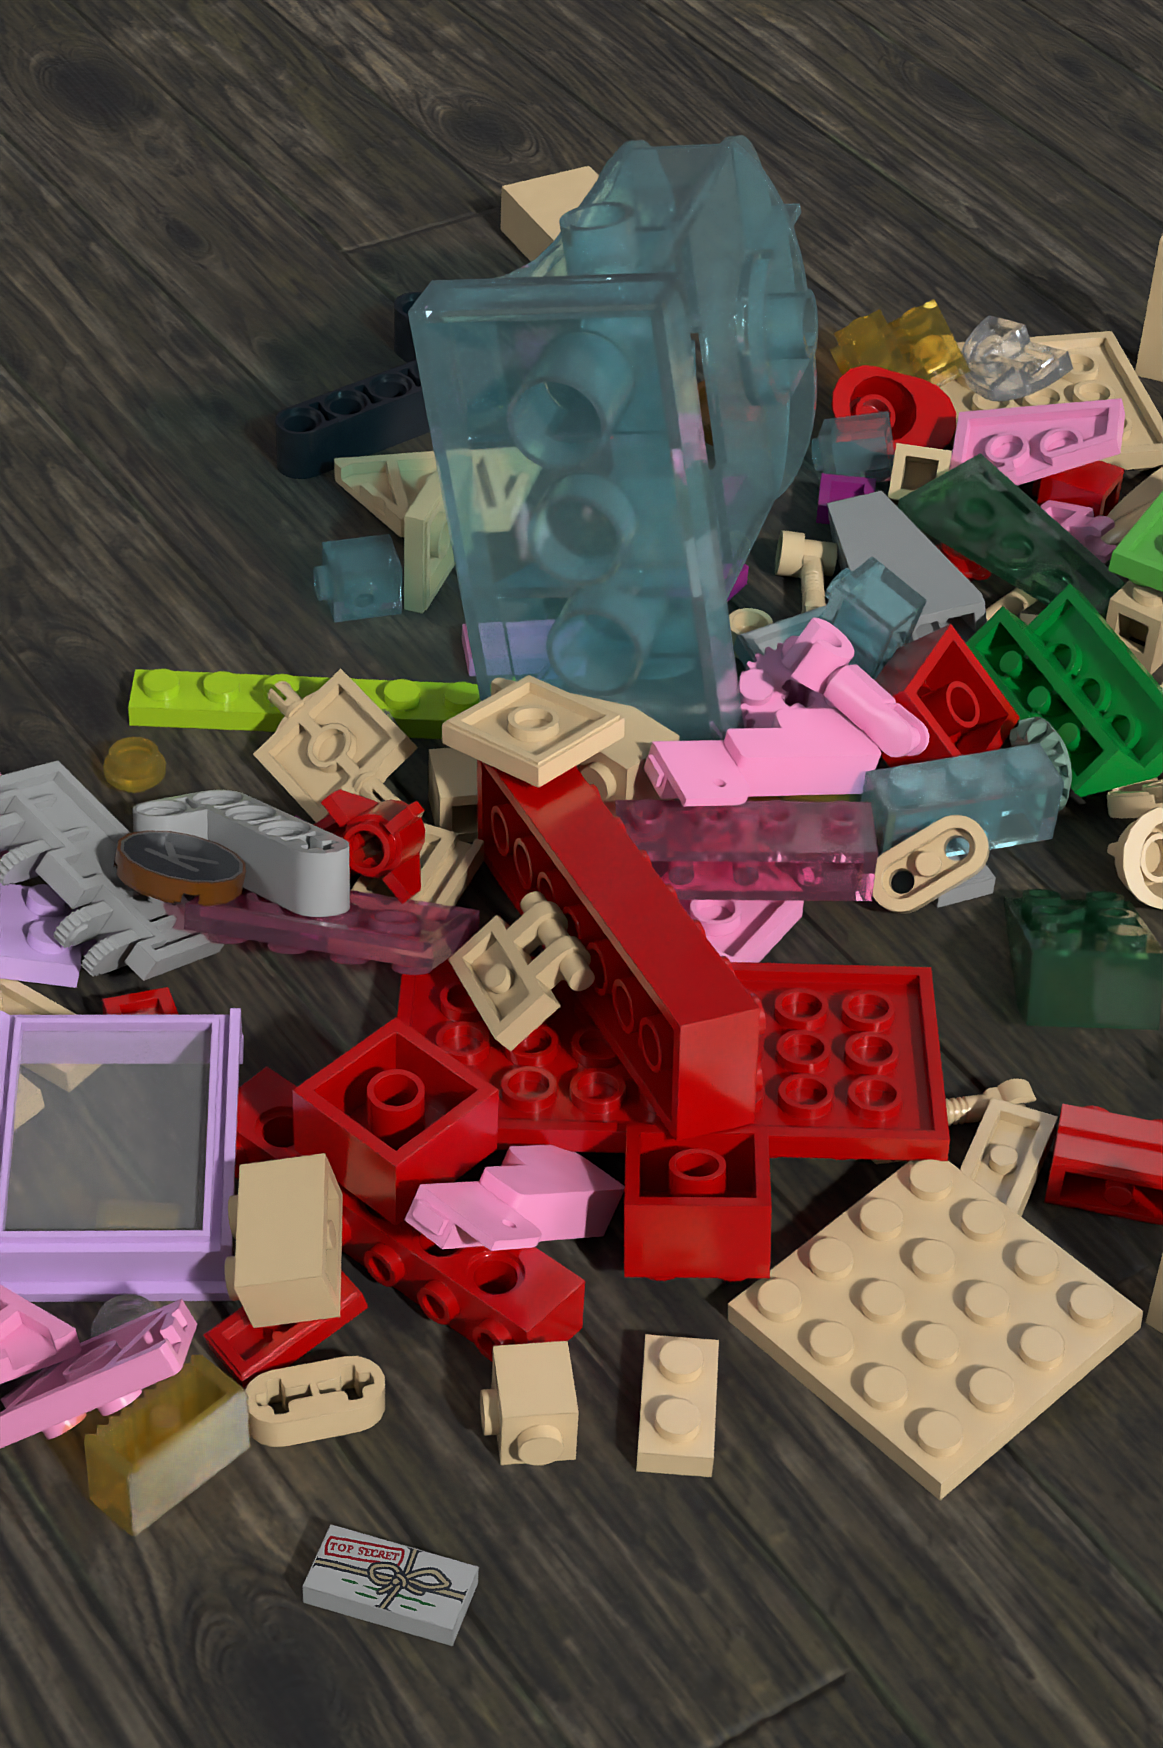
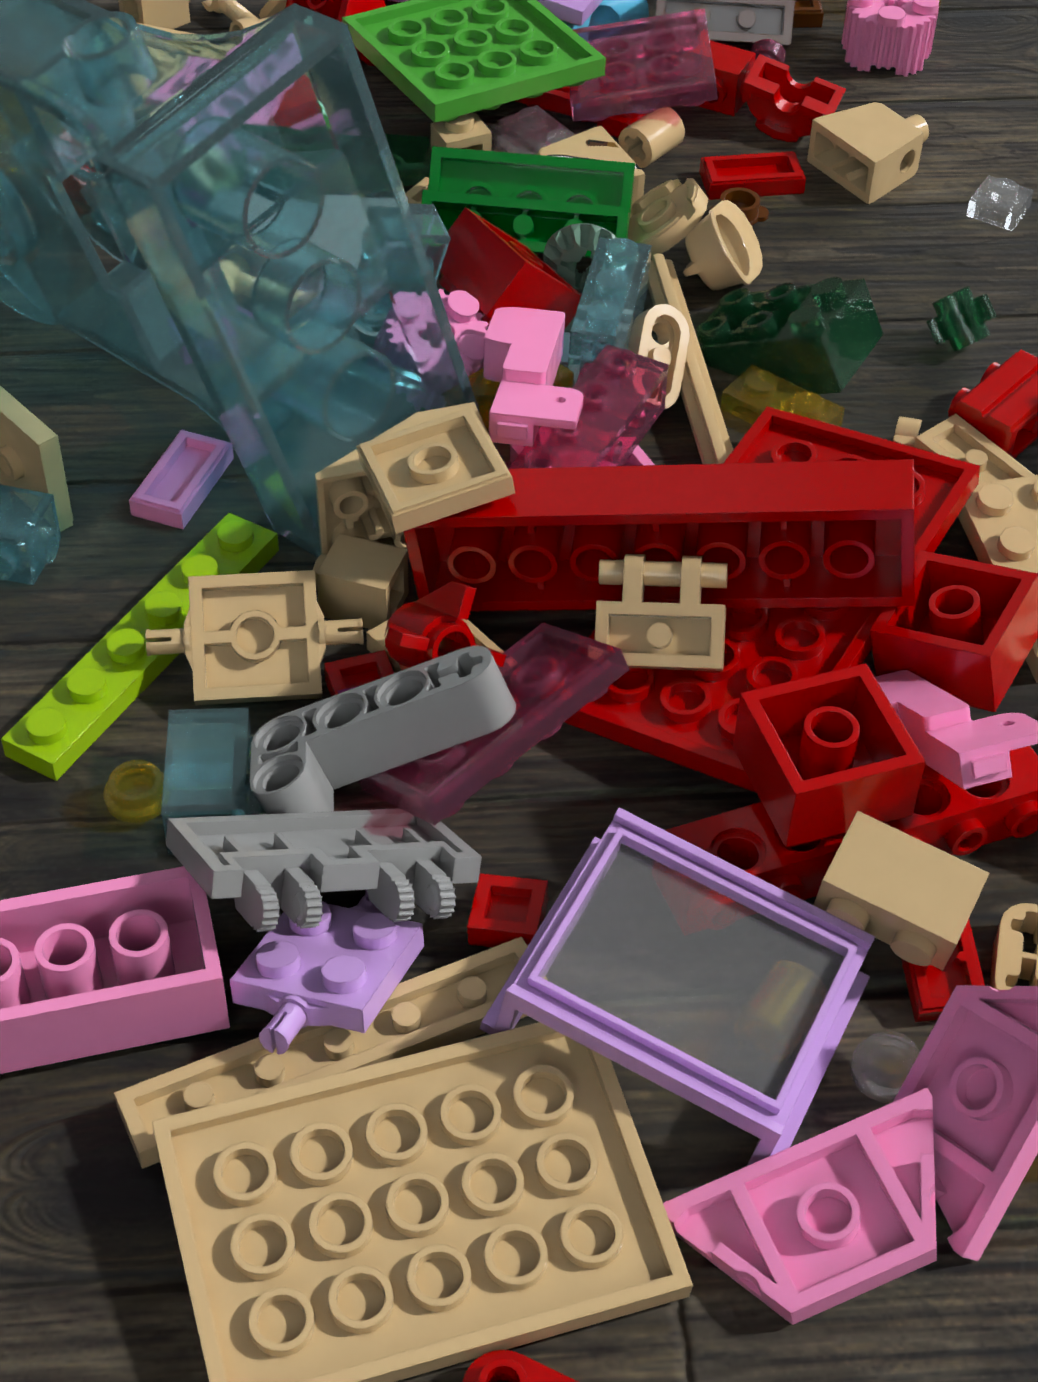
camera: 60 degrees left, 5 degrees up
tile [113,830,246,906] -> none
bright pink piece [781,618,929,757] -> none
none -> clear light blue brick [161,708,263,854]
none -> tan axle [643,253,733,464]
none -> clear yellow plate [720,365,845,427]

